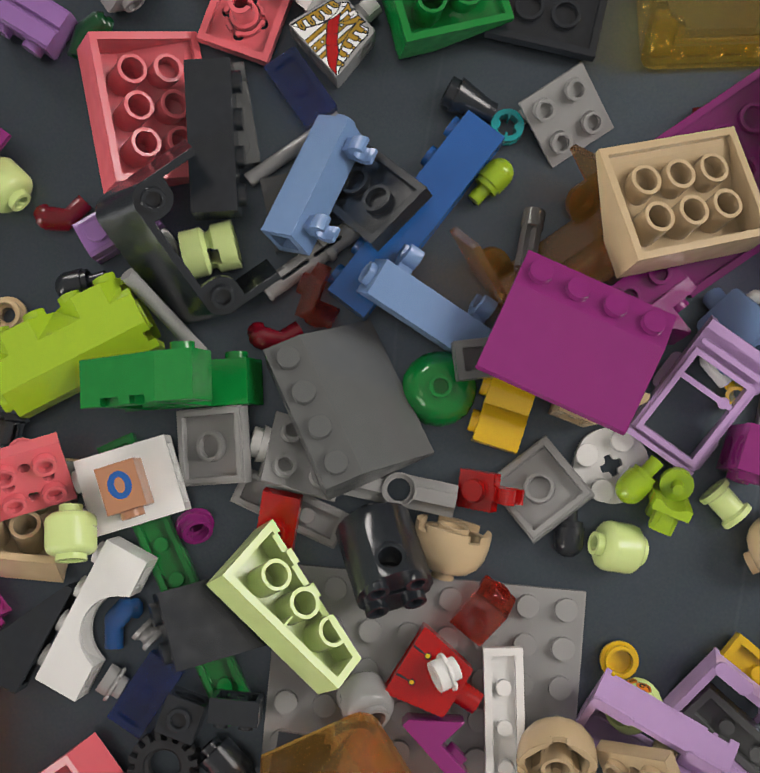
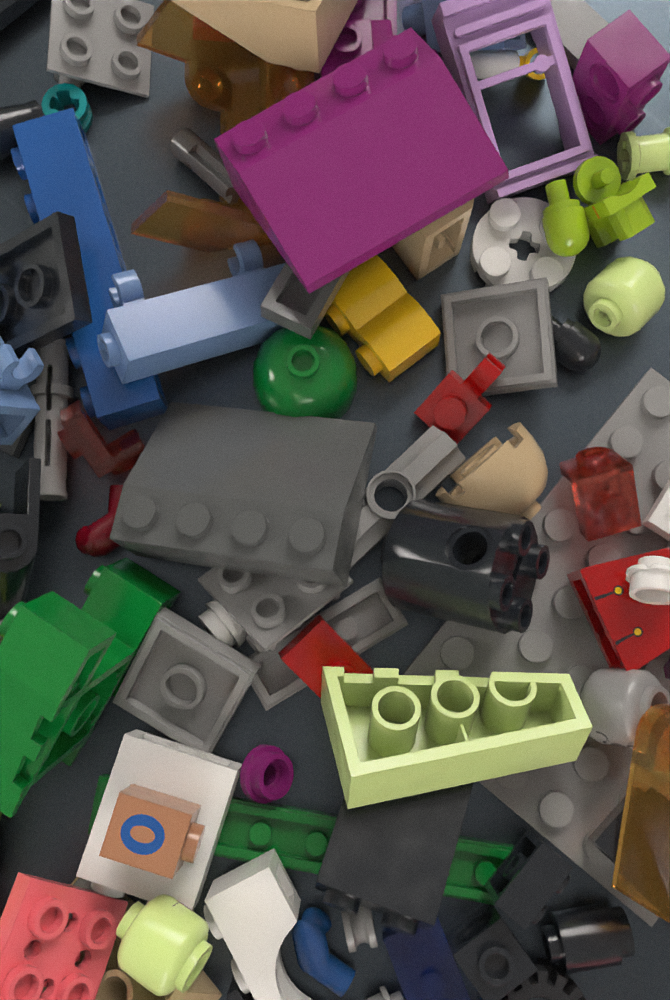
camera: 55 degrees left, 5 degrees down
lime cylinder [468,158,514,206] -> none

